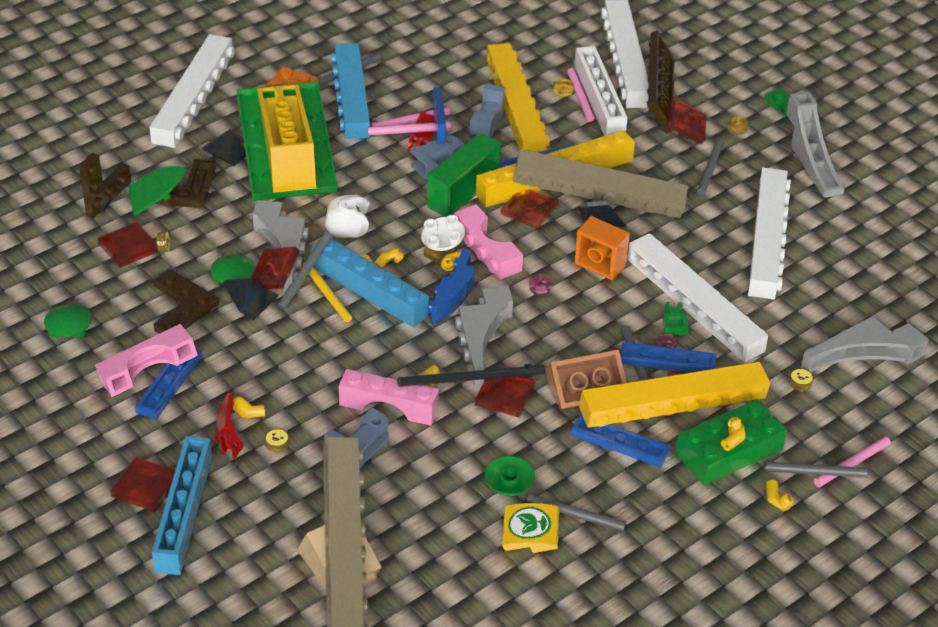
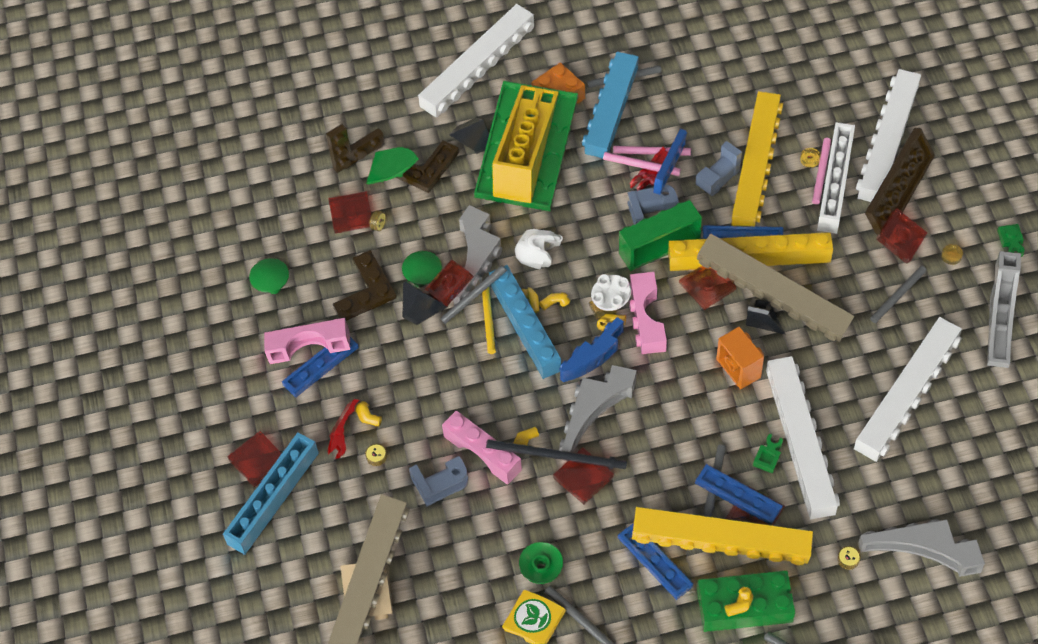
camera: 30 degrees right, 15 degrees up
clear pink tile [529,274,552,295] -> none
nougat slope [545,350,627,410] -> none
clear pink tile [655,334,679,349] -> none

